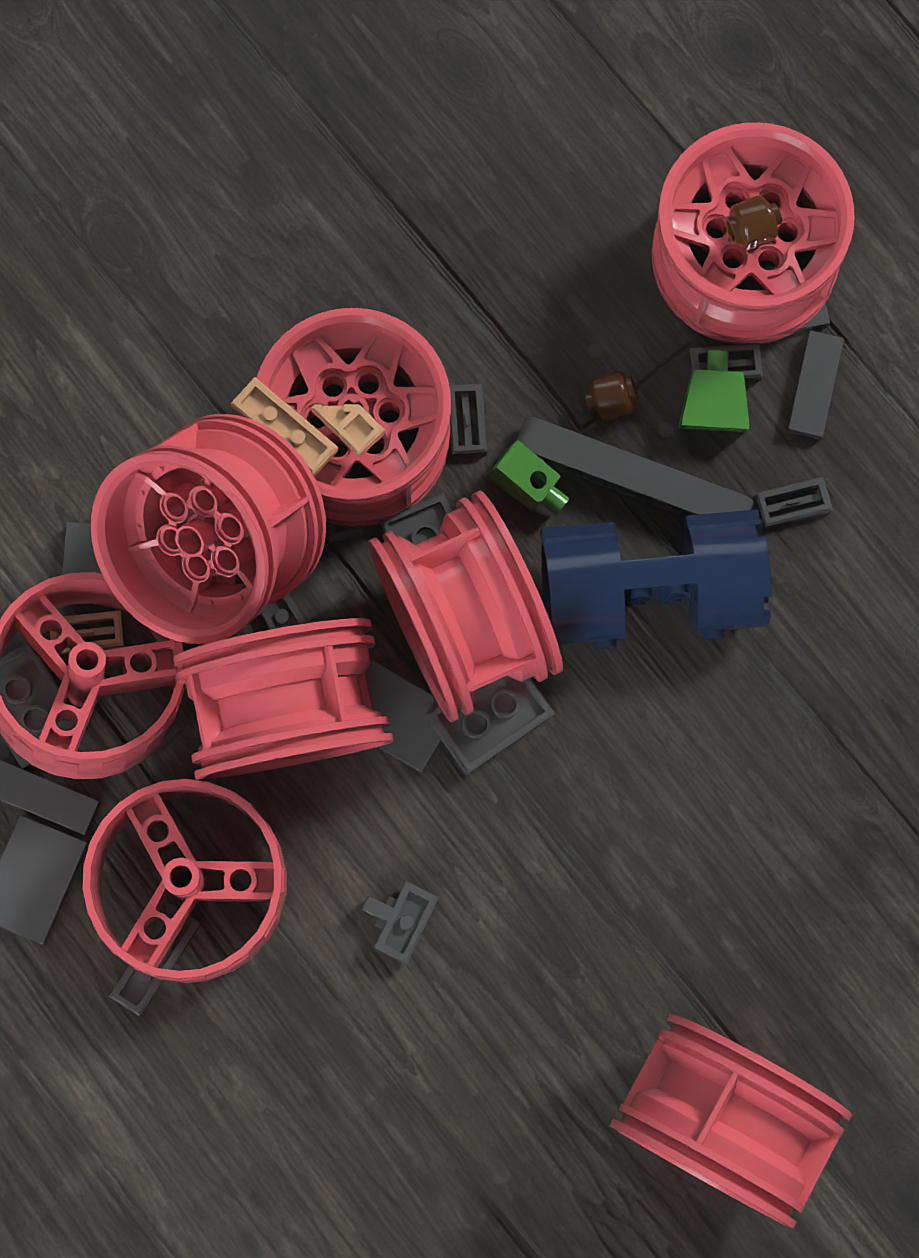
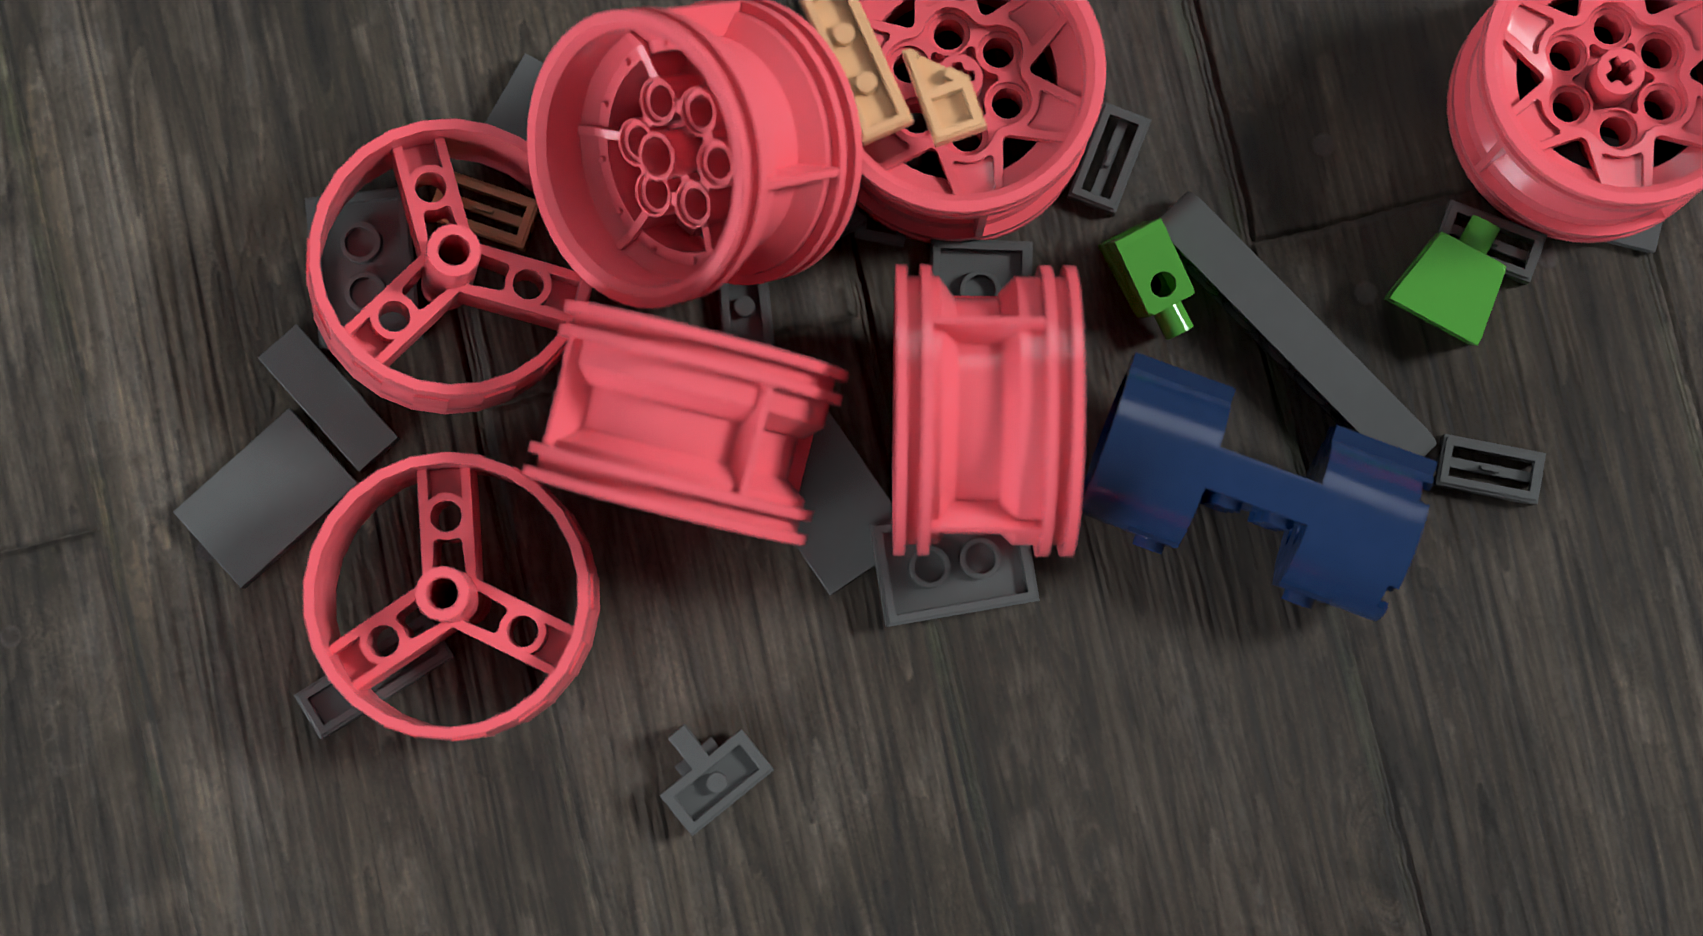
camera: 30 degrees right, 5 degrees up
reddish brown head [585,371,639,421] -> none
reddish brown head [725,196,782,250] -> none
dark grey tile [787,330,844,440] -> none

